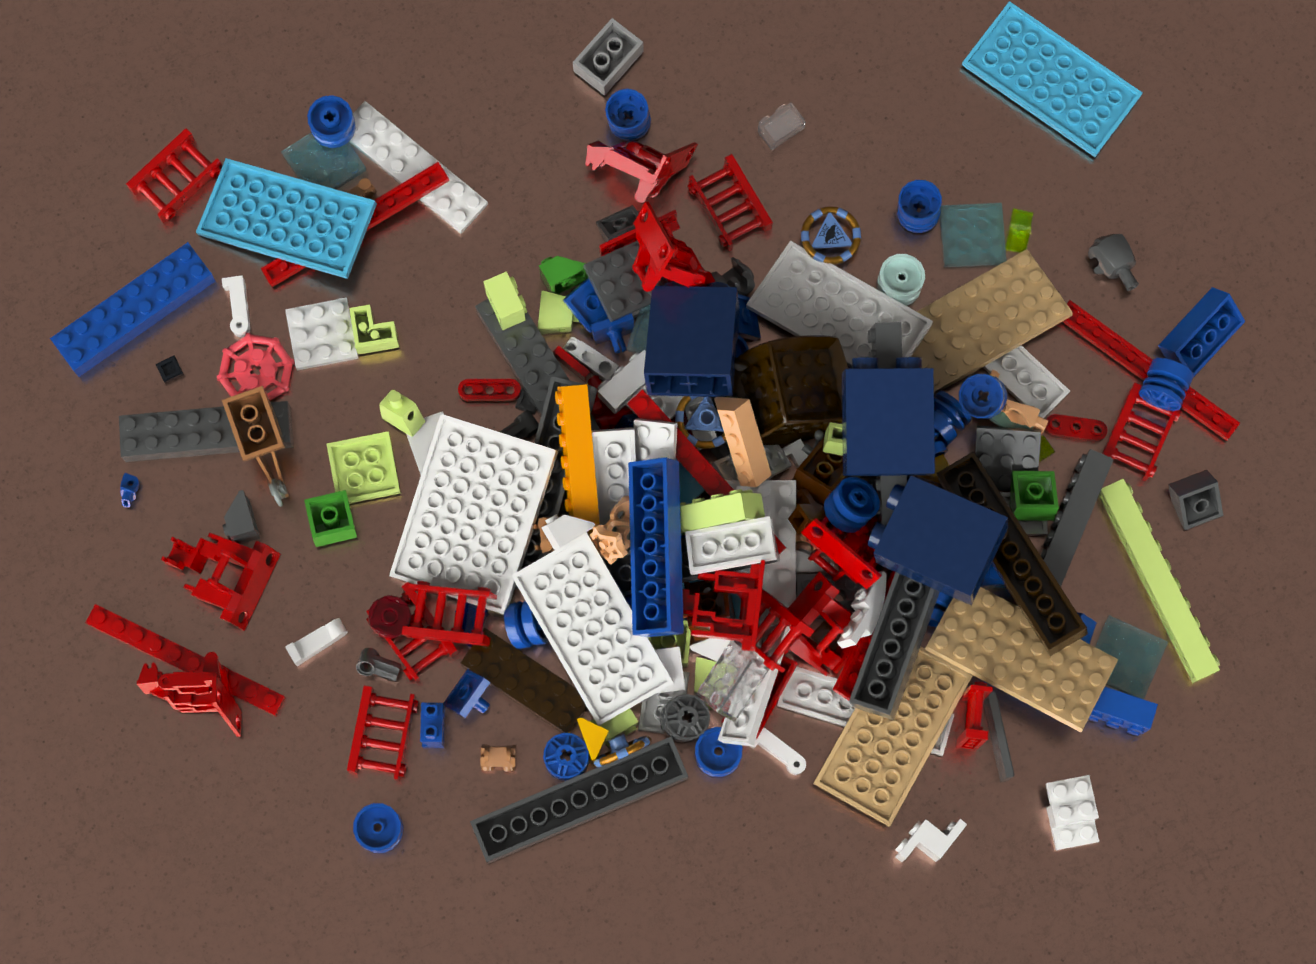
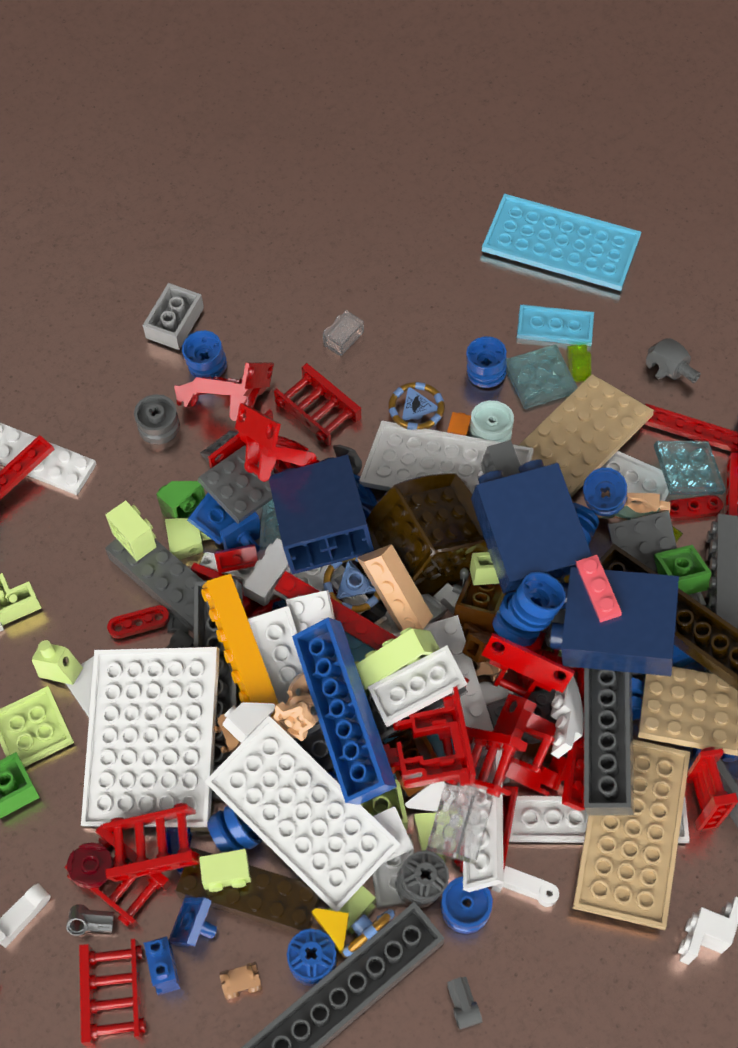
camera: 15 degrees left, 15 degrees down
none -> dark grey wheel [134,394,180,445]
none -> yellowish green brick [199,849,251,892]
none -> red plate [214,544,258,574]
none -> orange brick [447,412,471,436]
none -> dark grey piece [447,977,482,1030]
none -> blue wheel [508,572,566,632]
none -> medium azure tile [517,304,594,346]
none -> coral plate [576,555,622,623]
none -> clear light blue plate [653,441,726,495]

